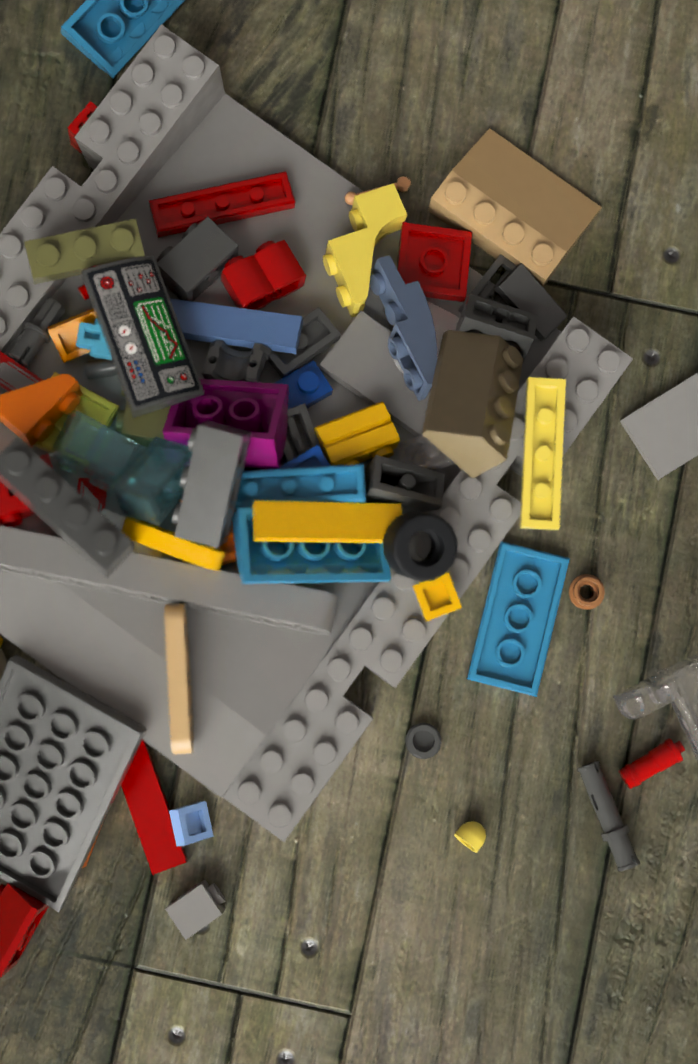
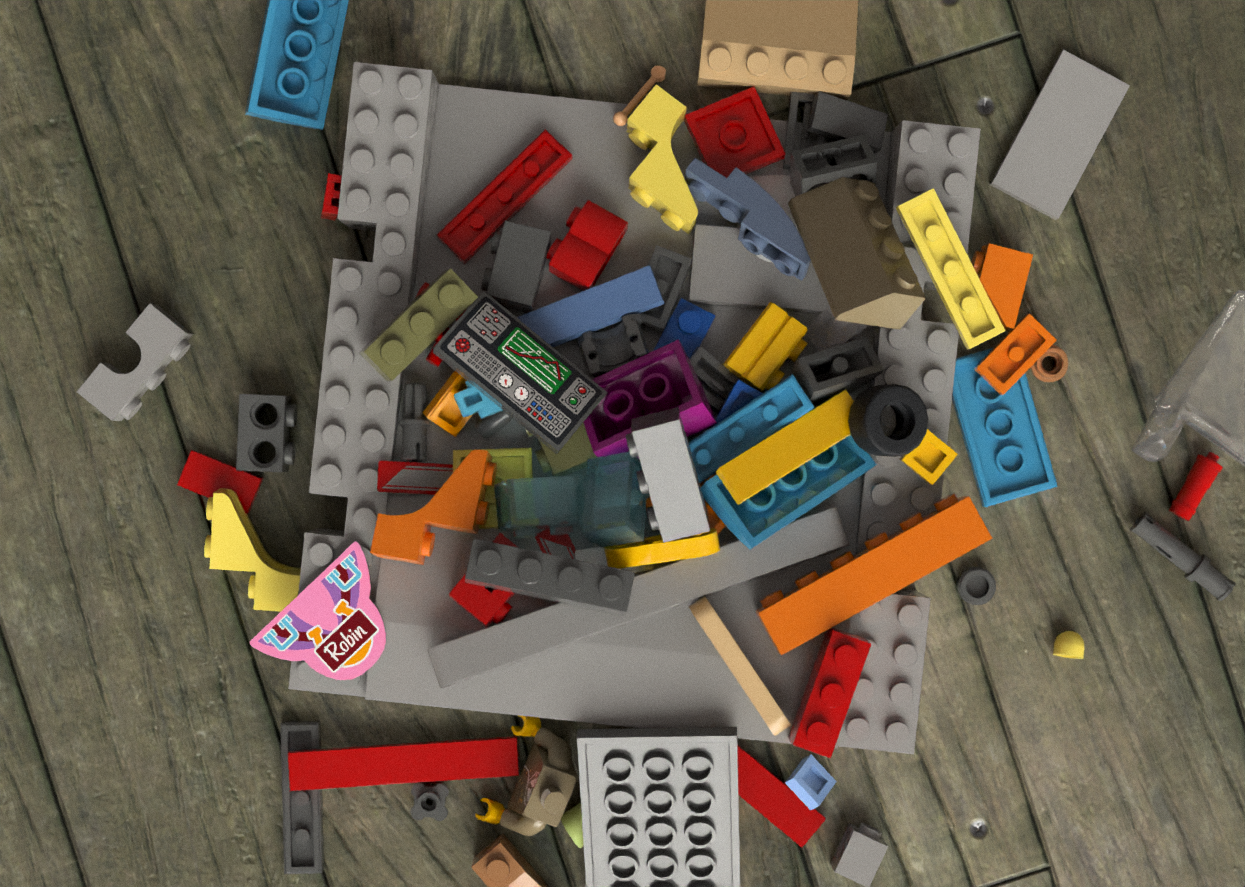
camera: 30 degrees left, 5 degrees up
none -> orange brick [755,493,993,655]
none -> red brick [788,627,871,758]
none -> orange slope [971,243,1033,331]
none -> orange plate [974,313,1057,395]

